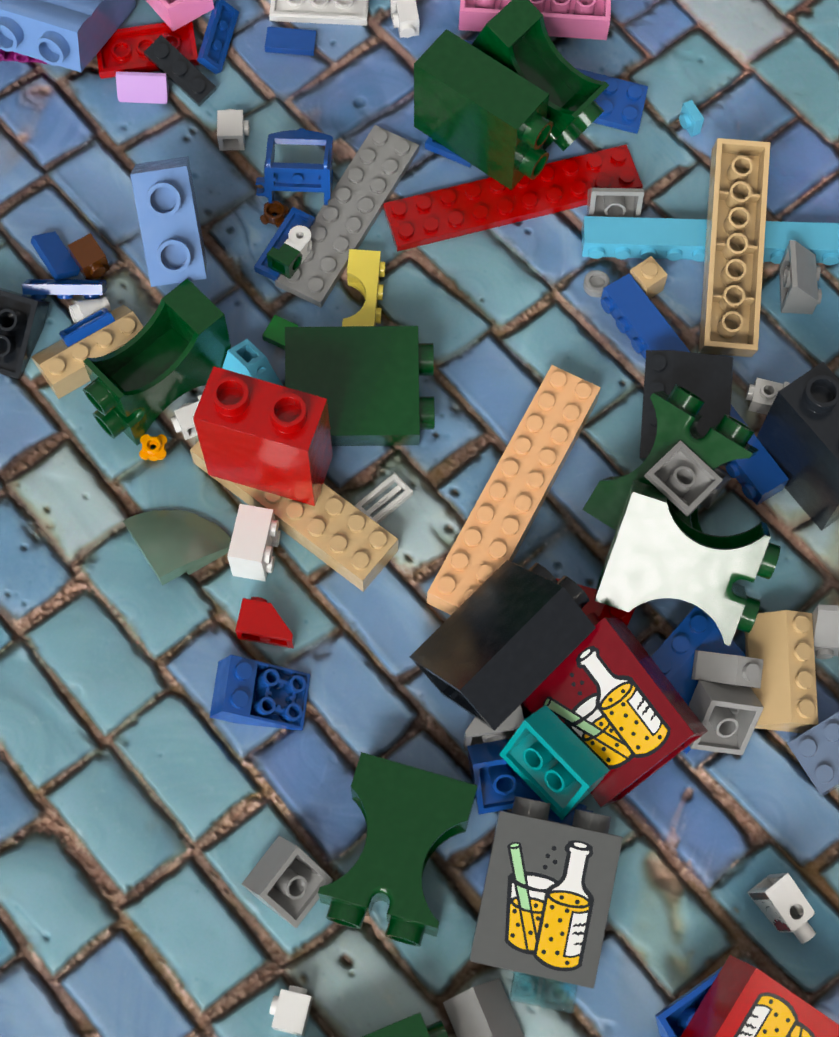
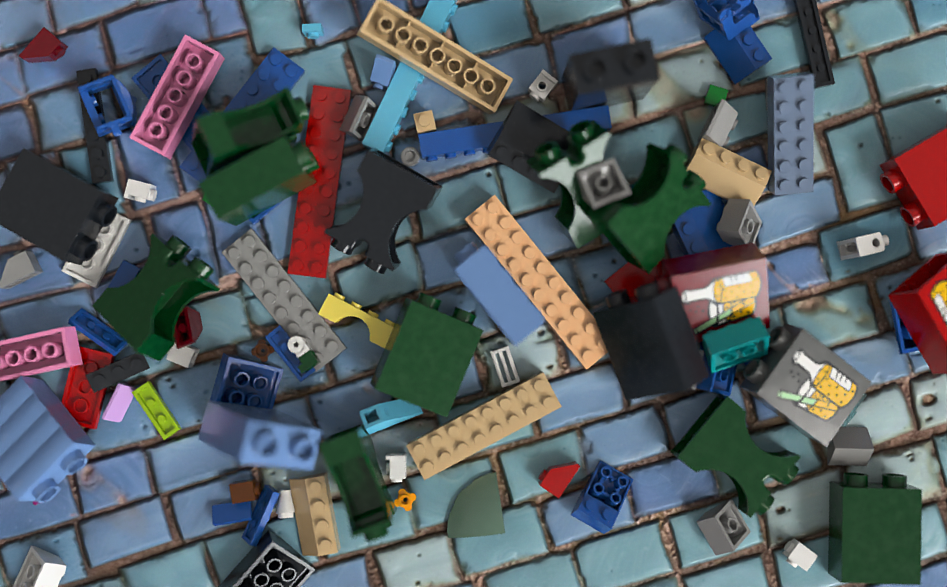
camera: 70 degrees left, 20 degrees up
blue tile [59,308,115,347] -> none
red brick [193,366,333,506] -> none
white brick [227,504,281,582] -> none
blue animal [255,128,333,205] -> none
green tile [262,315,298,350] -> none
light grey slope [692,650,764,688] -> none
light grey slope [779,240,822,314] -> none
none -> dark green brick [92,233,220,361]
none -> lime plate [132,381,182,440]
none -> dark red slope [174,306,203,349]
none -> blue slope [210,353,284,409]
none -> black brick [325,148,443,274]
none -> medium blue slope [370,54,397,91]
none -> medium blue brick [454,242,545,346]

